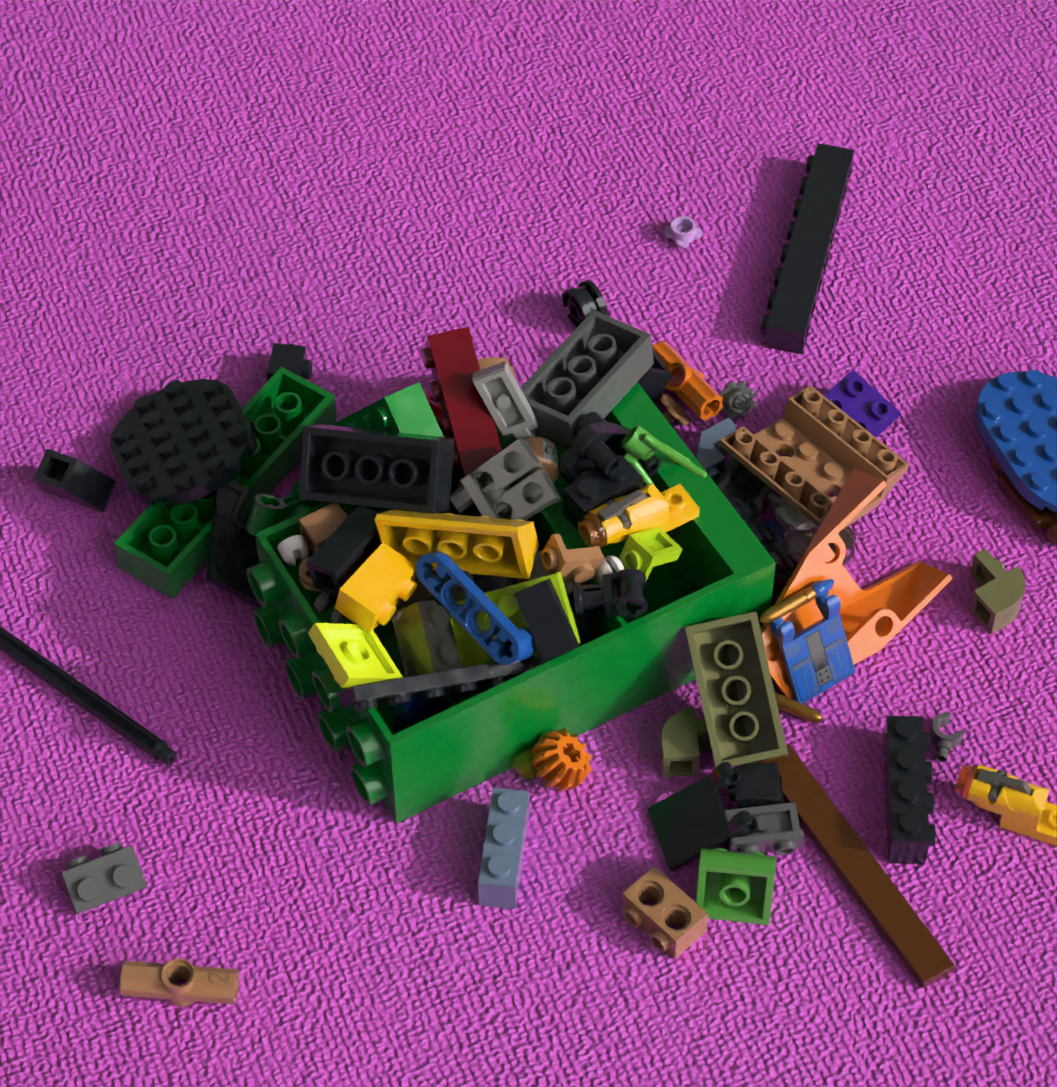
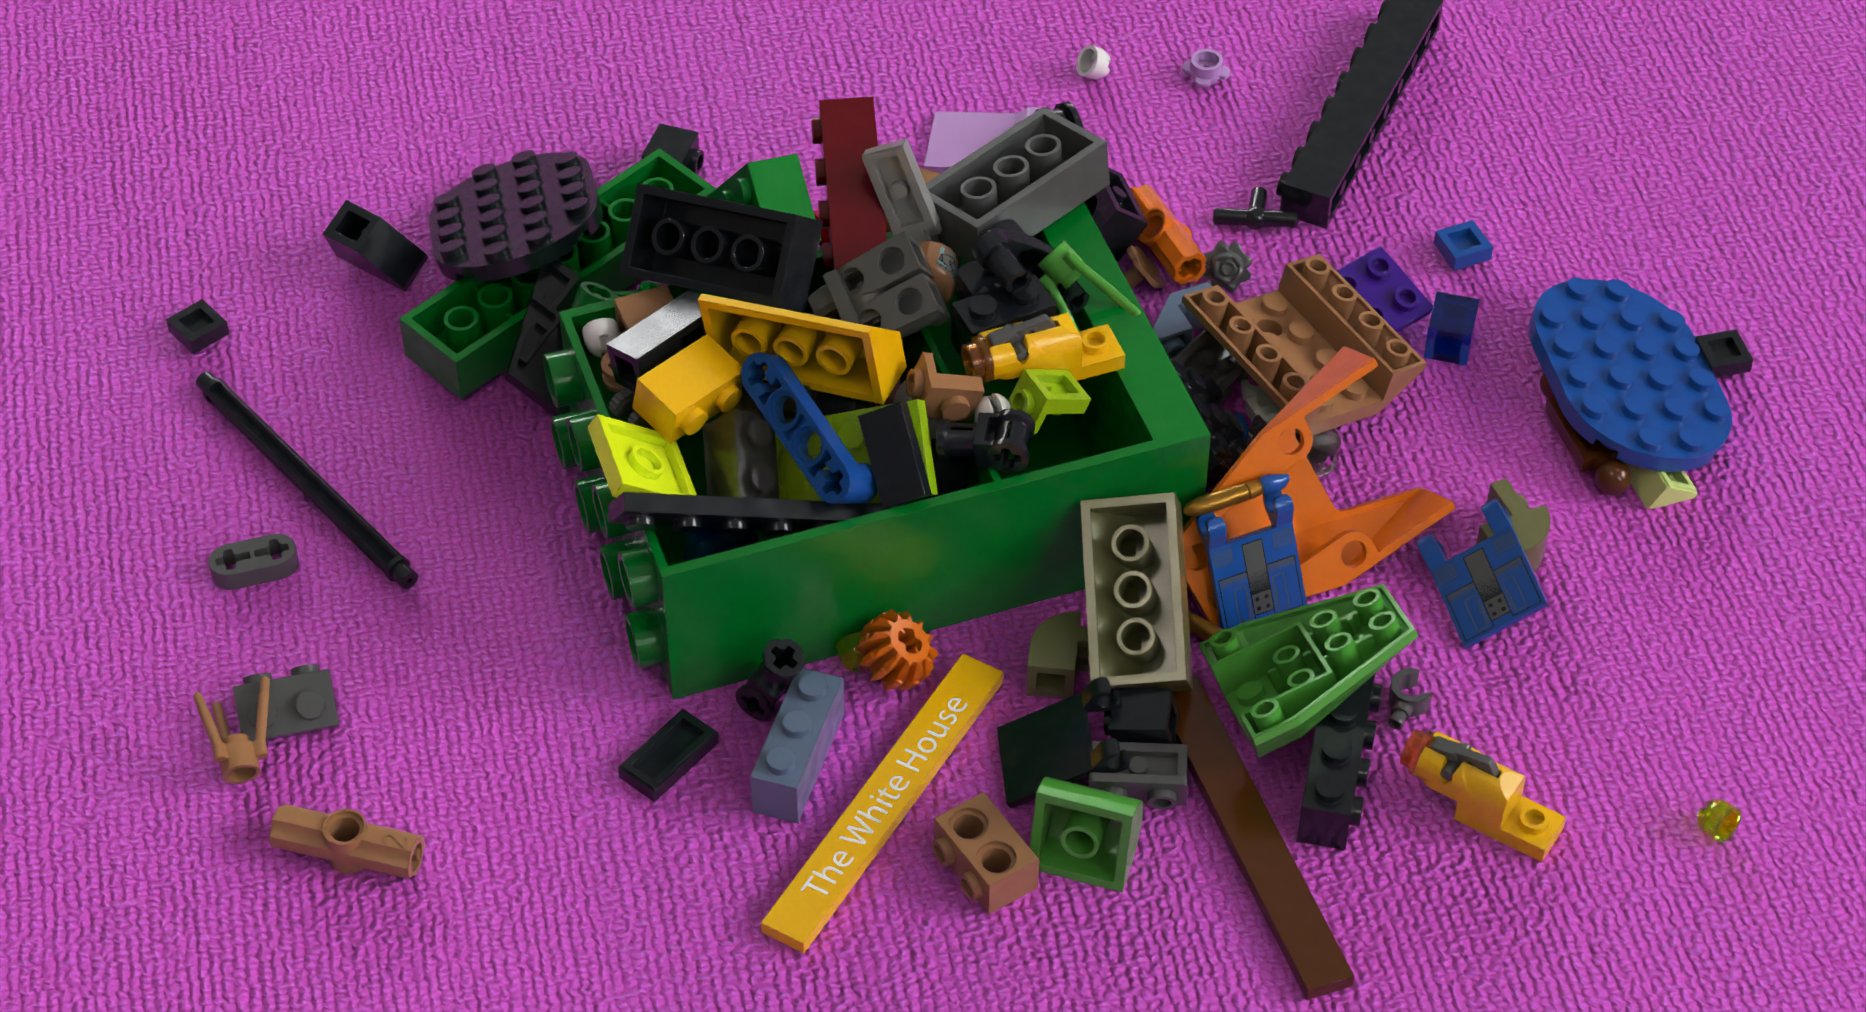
camera: 10 degrees right, 5 degrees down
none -> medium nougat plant [193,676,270,784]
none -> dark grey beam [209,534,299,590]
none -> black tile [618,709,719,802]
none -> black connector [735,639,805,721]
none -> yellow tile [761,654,1004,953]
none -> lavender flag [924,107,1041,173]
none -> white hinge [1076,45,1111,80]
none -> bright green wedge [1198,584,1418,758]
none -> black piece [1213,187,1298,230]
none -> blue flag [1417,499,1549,649]
none -> clear blue brick [1424,291,1480,366]
none -> blue plate [1434,220,1493,271]

